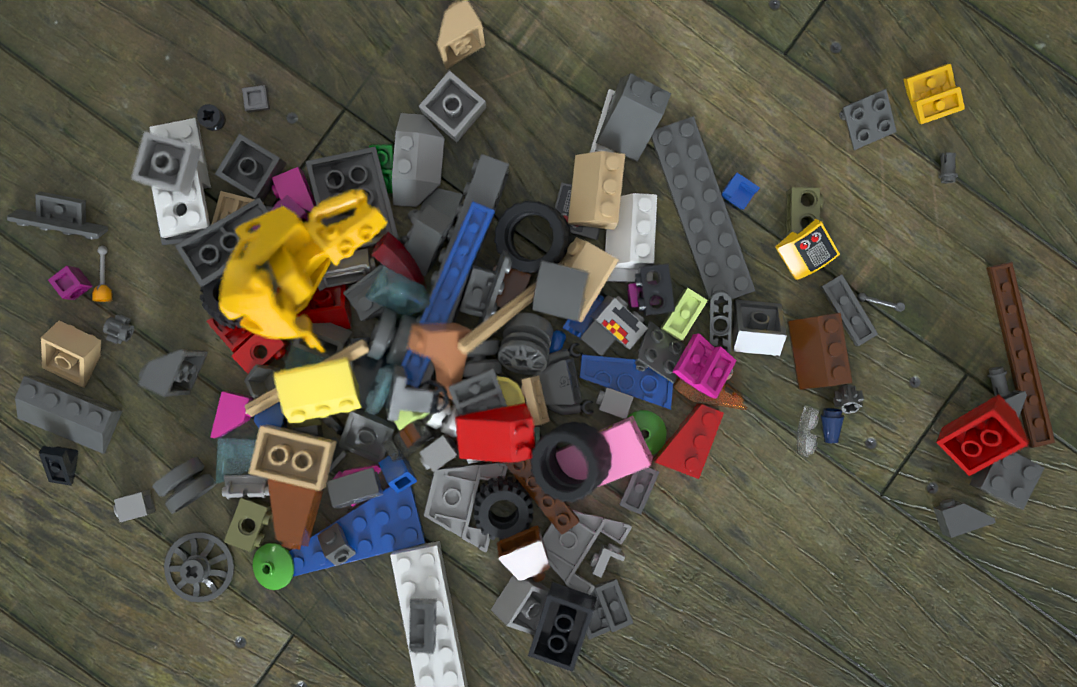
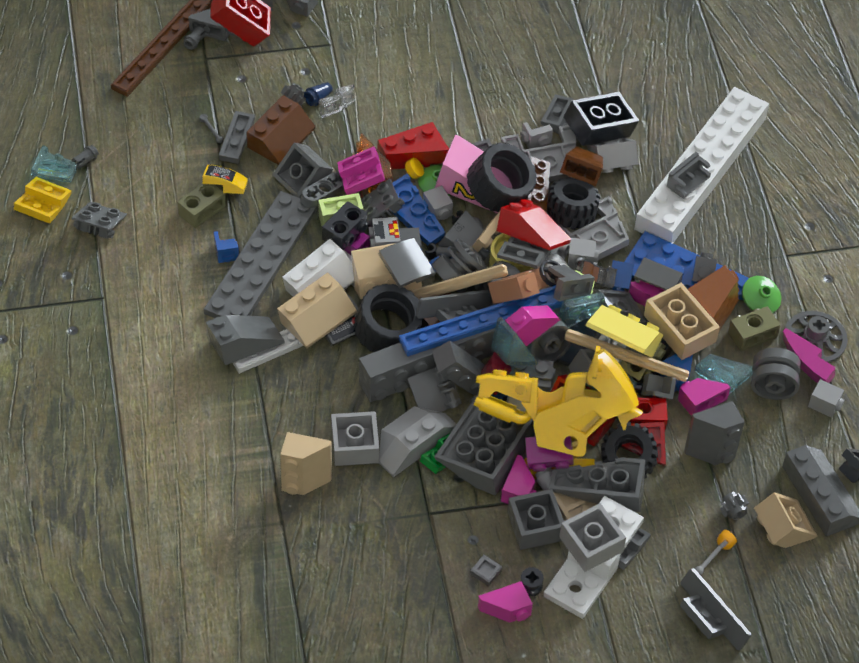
camera: 140 degrees left, 35 degrees down
magenta brick [48,266,93,300] -> none
light grey hinge [222,475,270,499] -> none
none -> clear light blue wing [31,146,77,182]
none -> yellow tile [405,158,424,179]
none -> dark pink slope [478,581,533,623]
none -> dark pink slope [505,305,560,347]
none -> dark pink slope [783,328,836,383]

